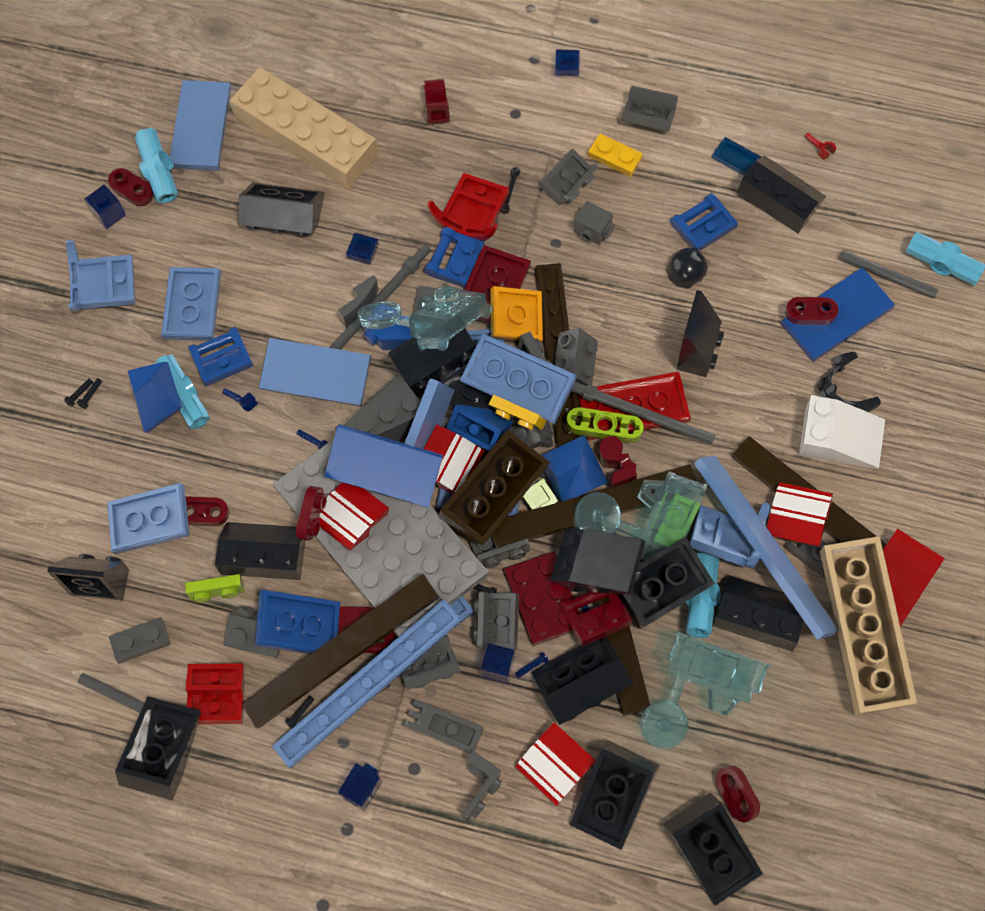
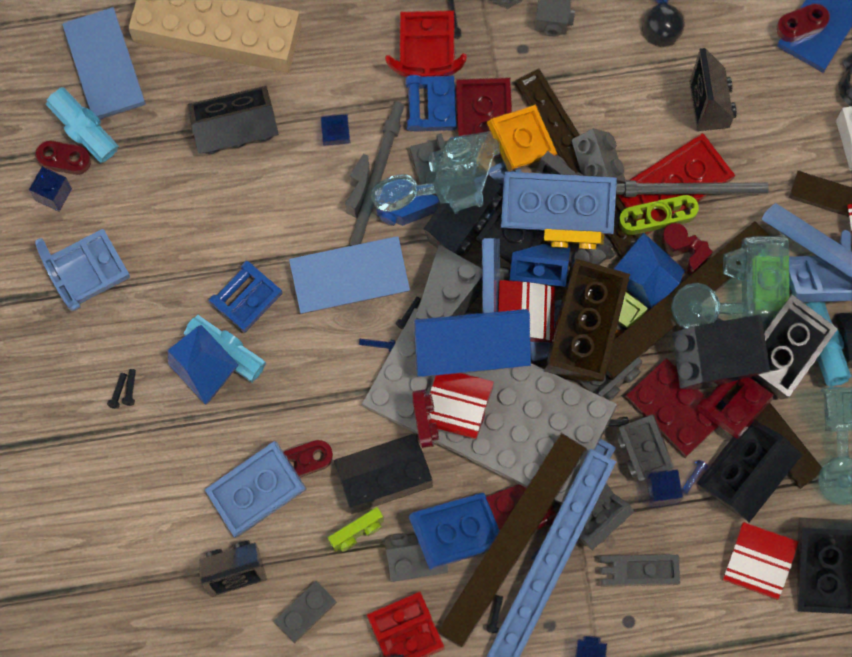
camera: 25 degrees left, 5 degrees up
medium blue tile [161,267,222,341] -> none
clear blue hand [222,388,258,412] -> none
dark grey bracket [462,751,502,822] -> none

